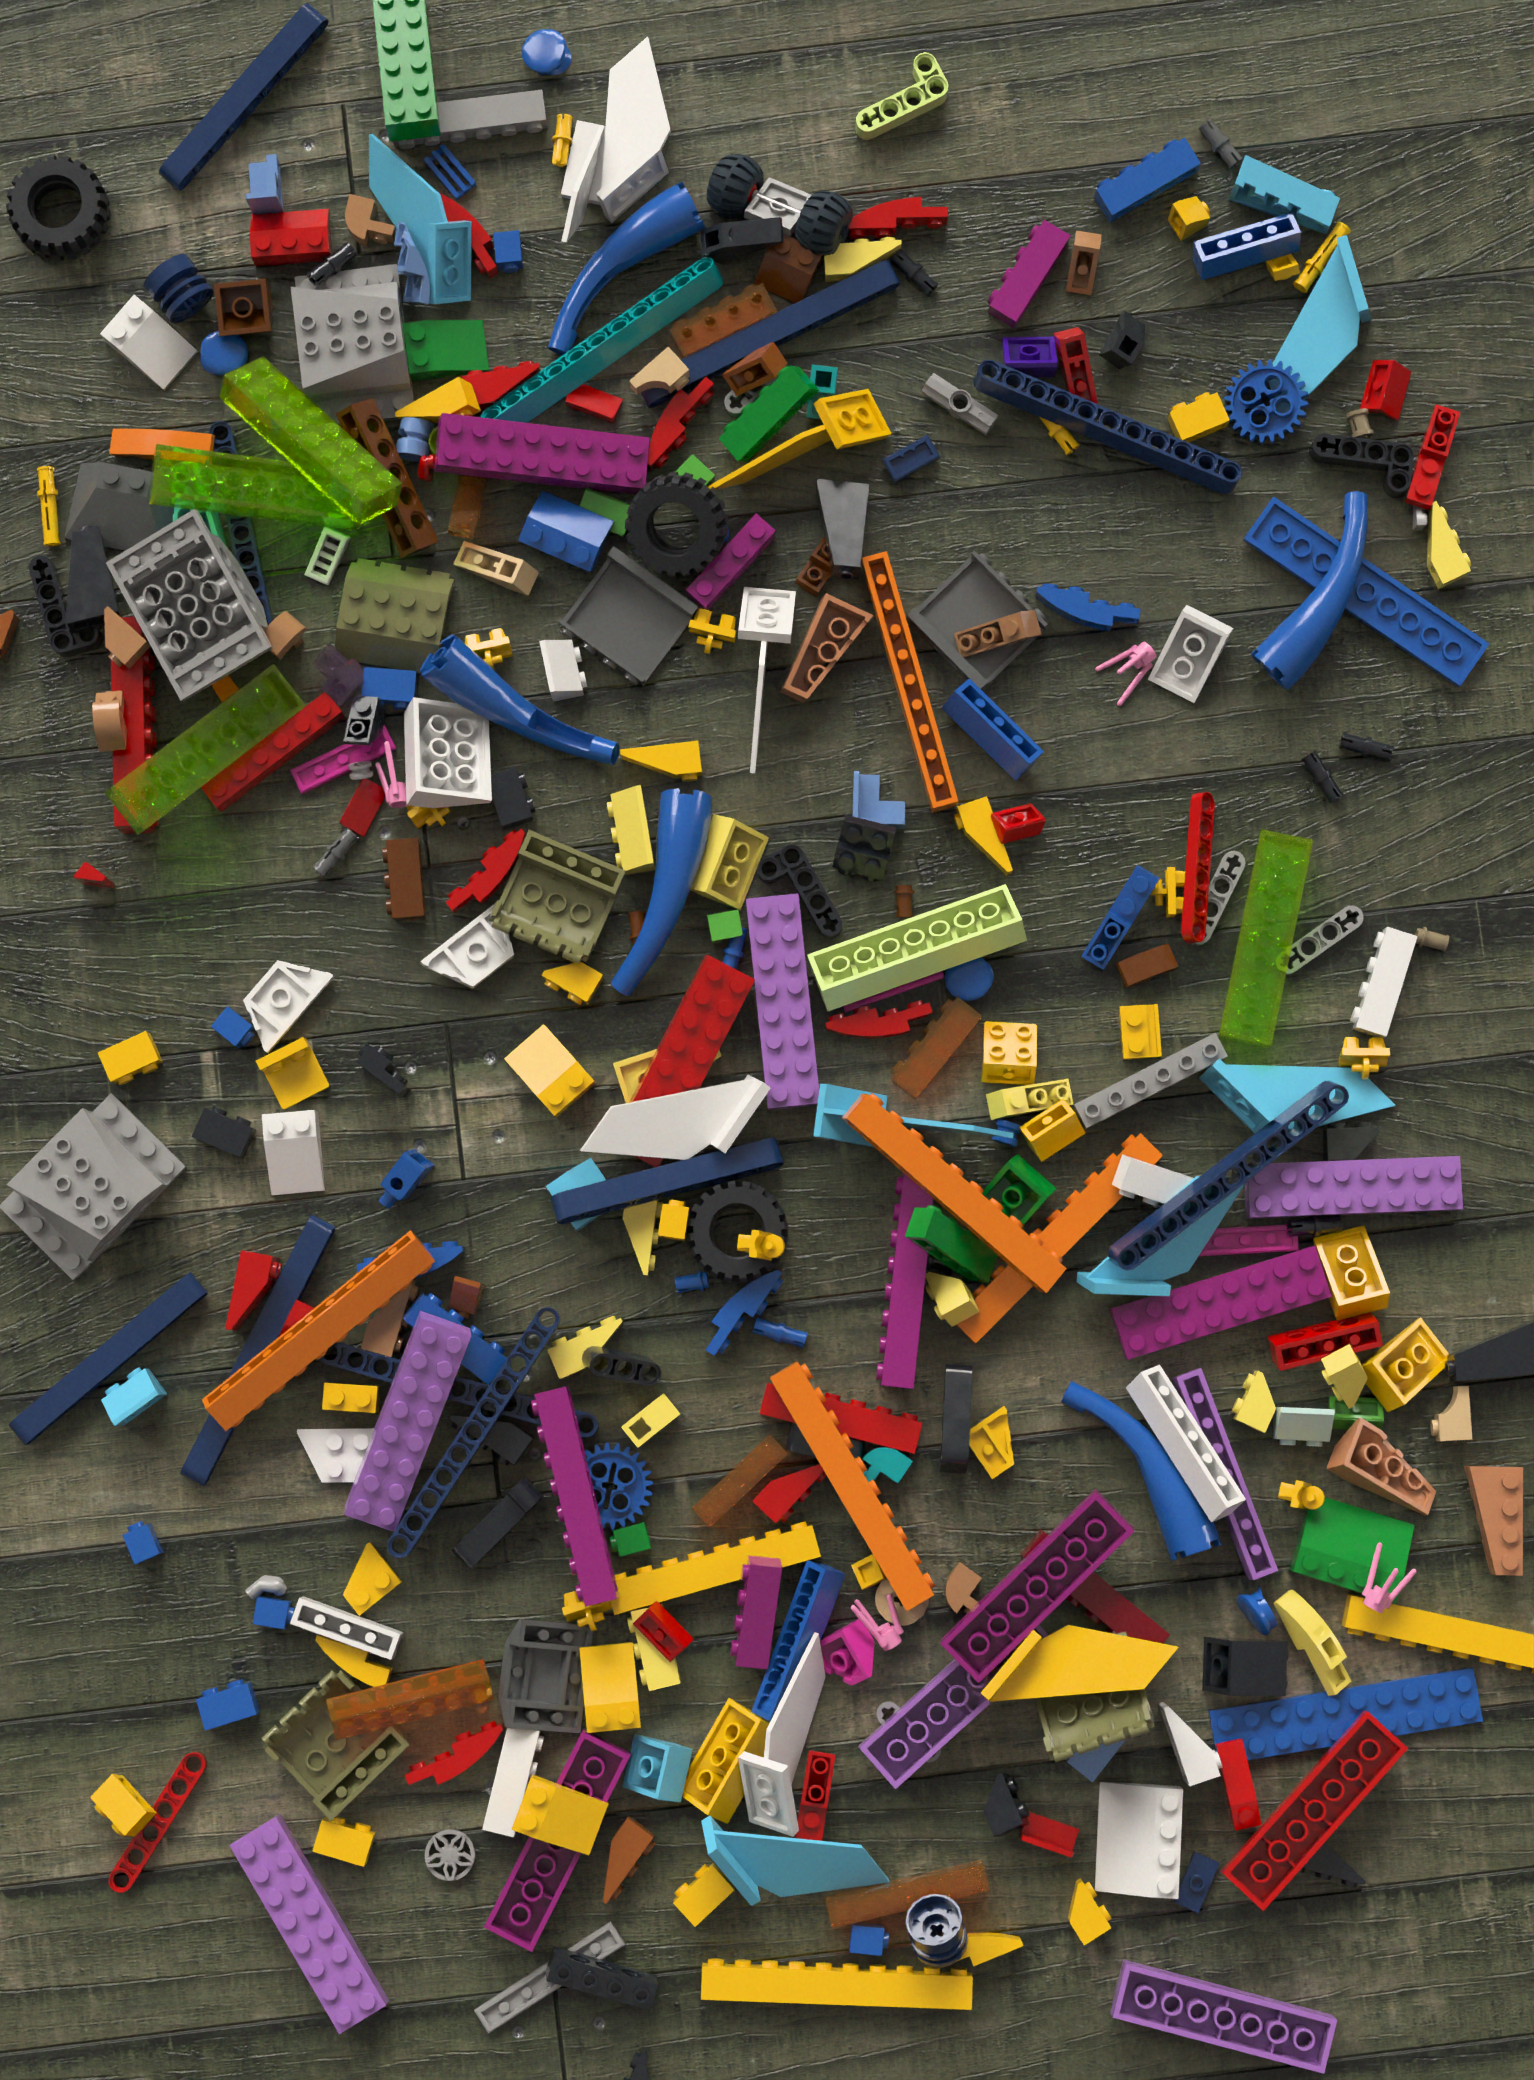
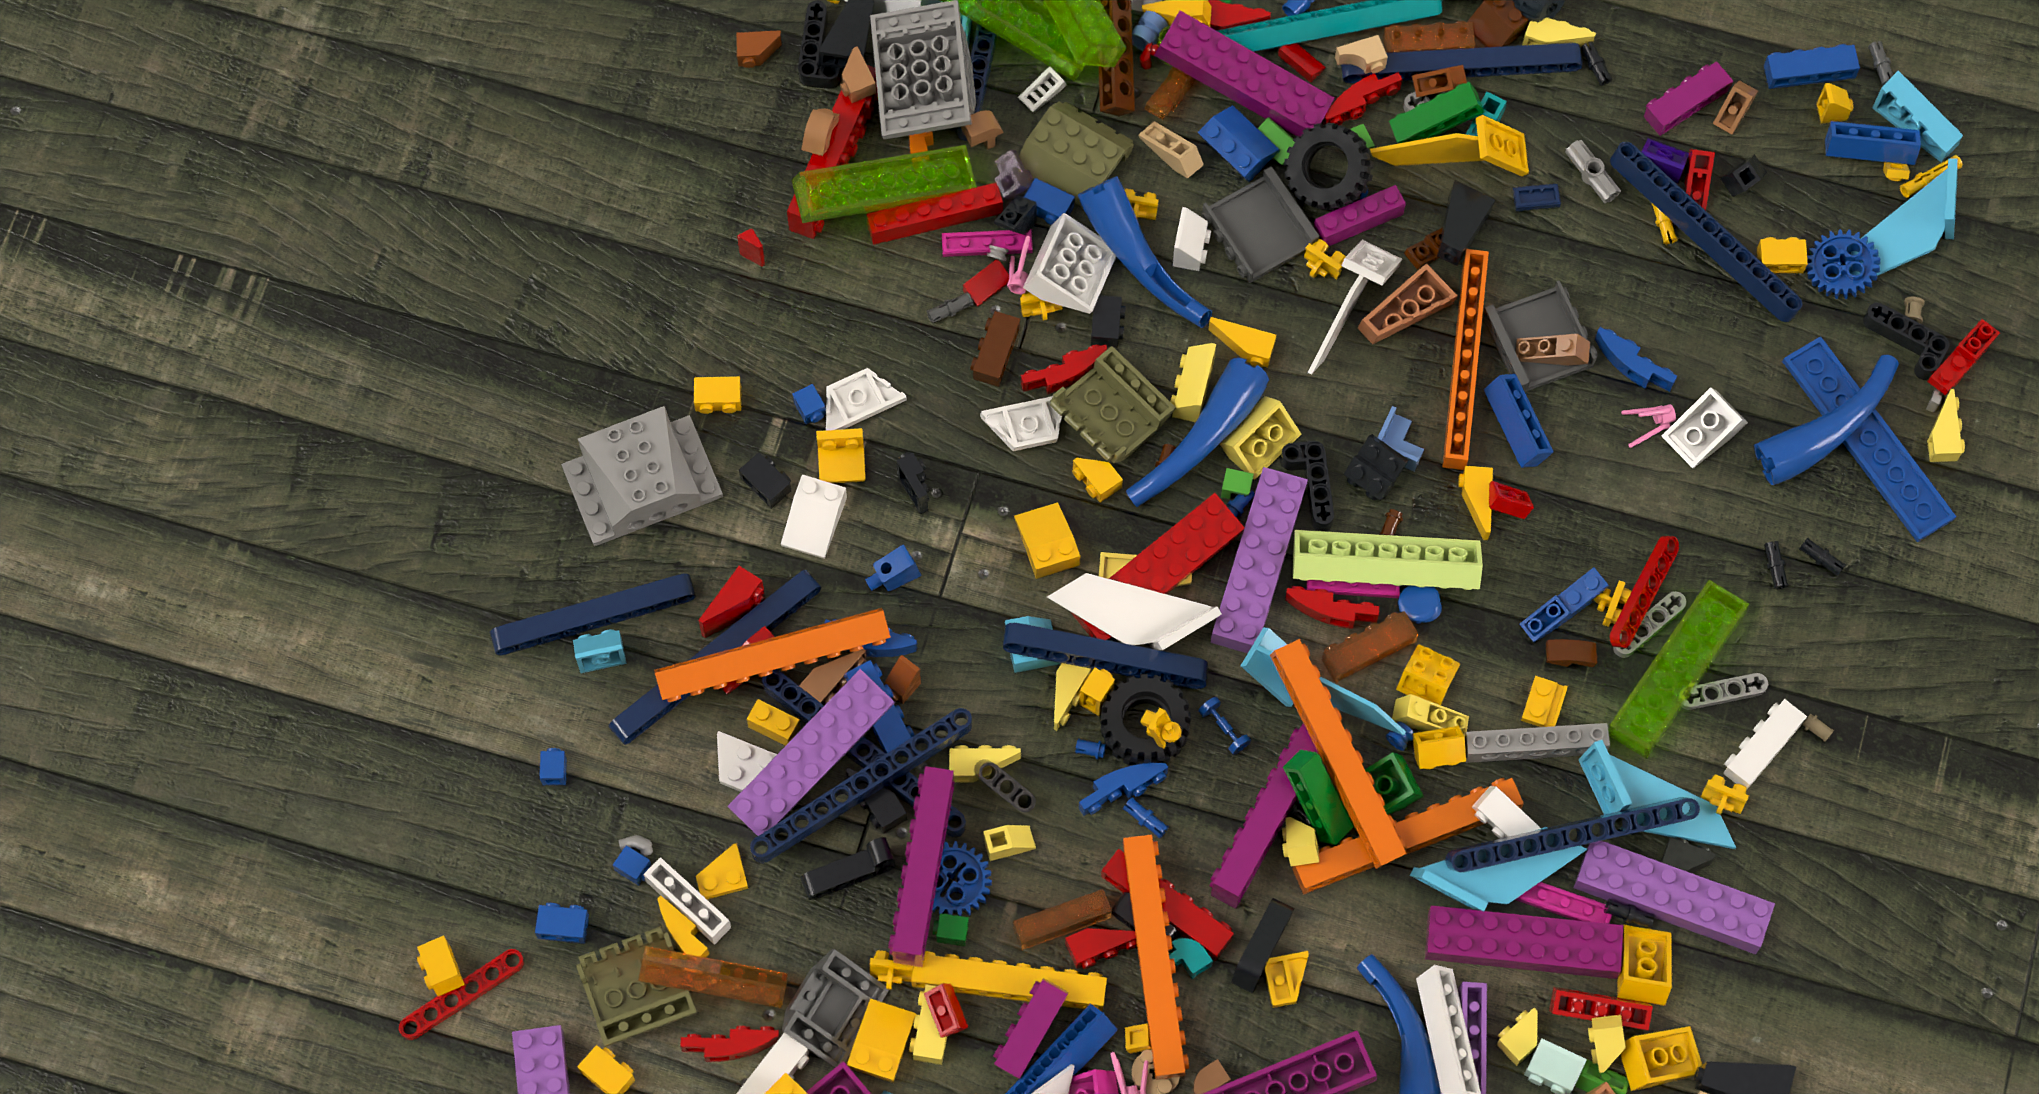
camera: 20 degrees right, 15 degrees down
red slope [848,197,948,239] -> none
red panel [1360,360,1411,420] -> none
none -> blue wheel [1198,697,1251,755]

